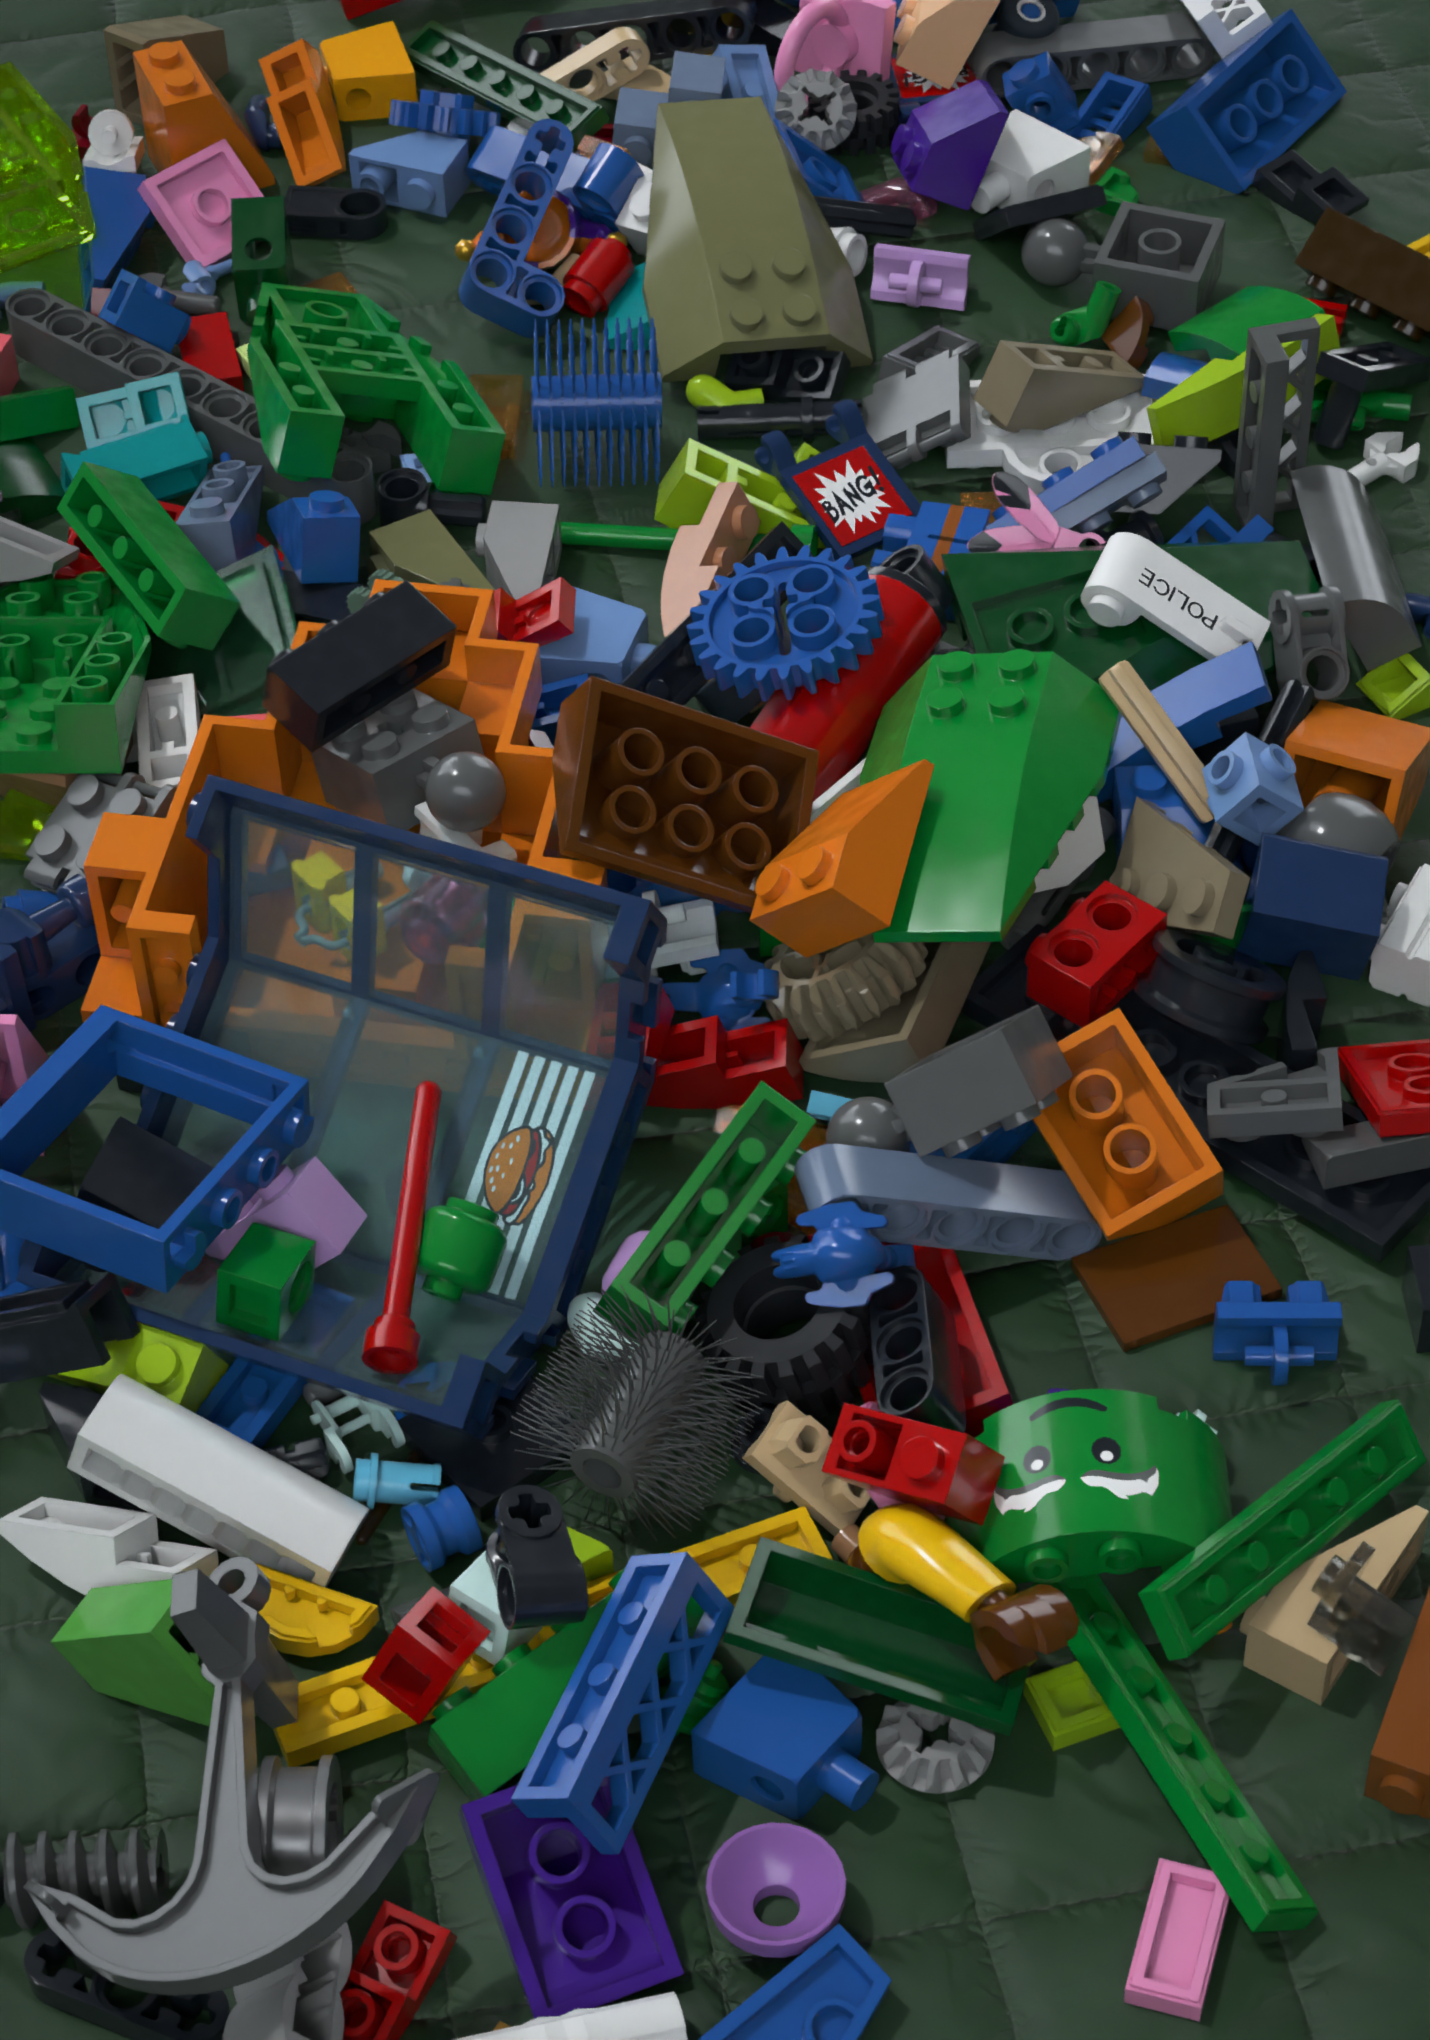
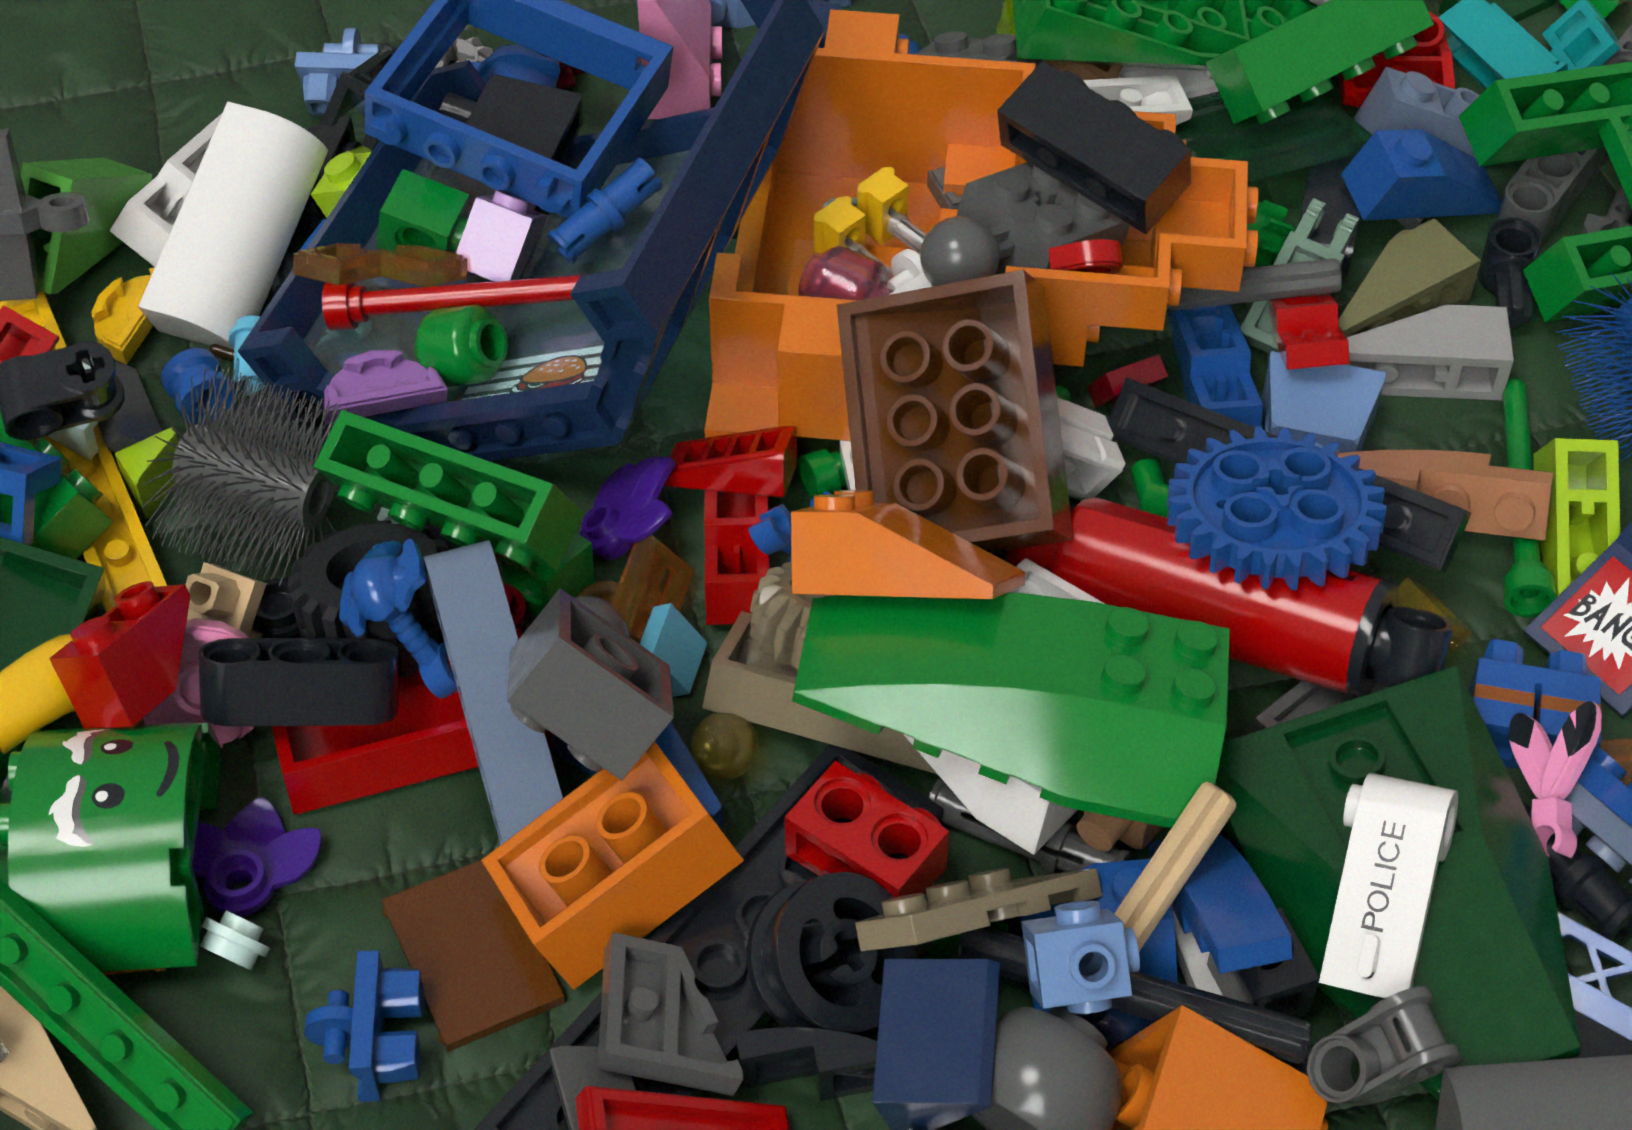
camera: 85 degrees right, 5 degrees up
none -> clear orange tile [293,243,467,287]
none -> medium lavender tile [324,350,448,424]
none -> blue pin [547,157,664,264]
none -> dark purple plate [580,456,676,561]
none -> red tile [1048,239,1123,274]

